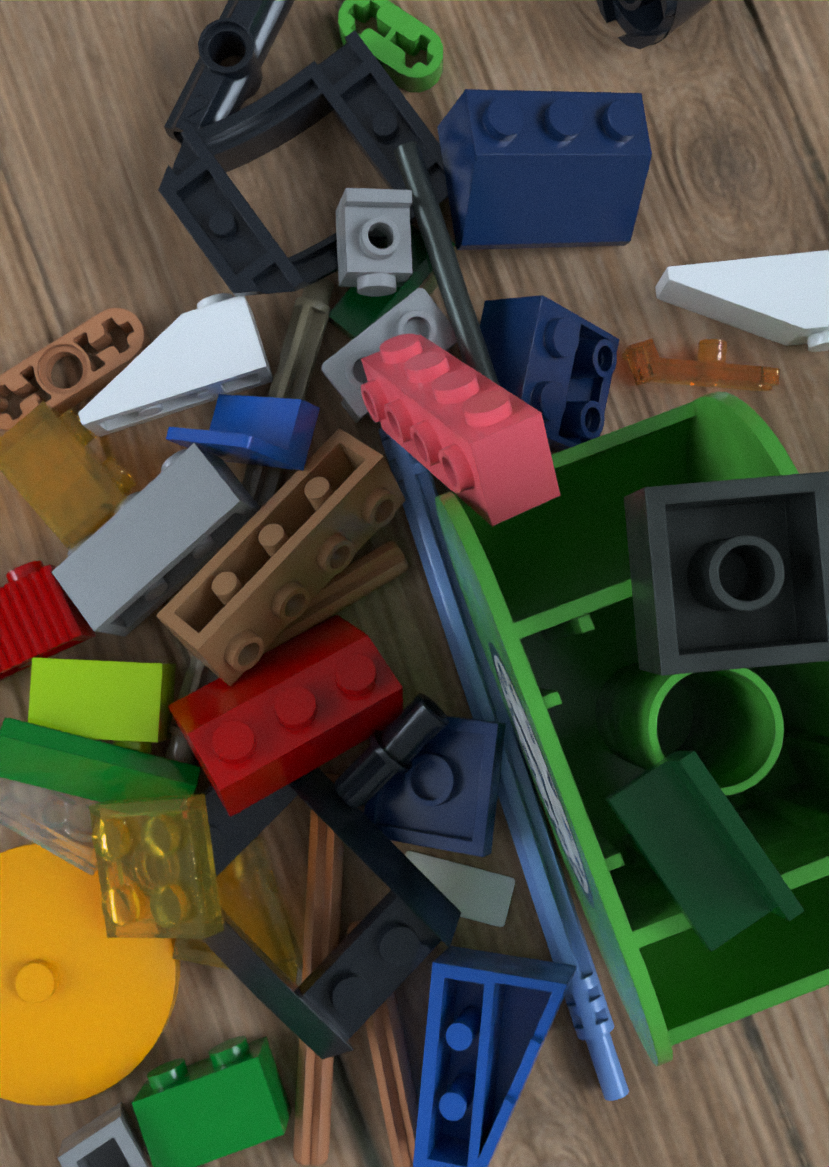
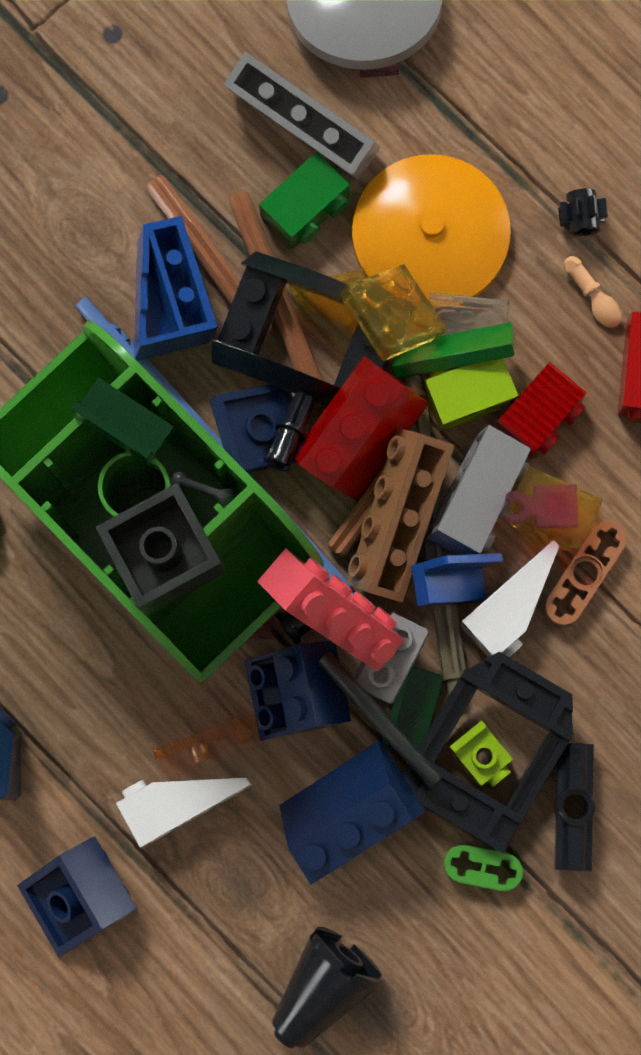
camera: 155 degrees right, 5 degrees down
light grey brick [335,188,413,296] -> none
white sticker [405,851,515,927] -> none
none -> dark grey hinge [171,472,235,505]
none -> lime brick [447,720,513,787]
none -> clear pink plate [505,484,578,529]

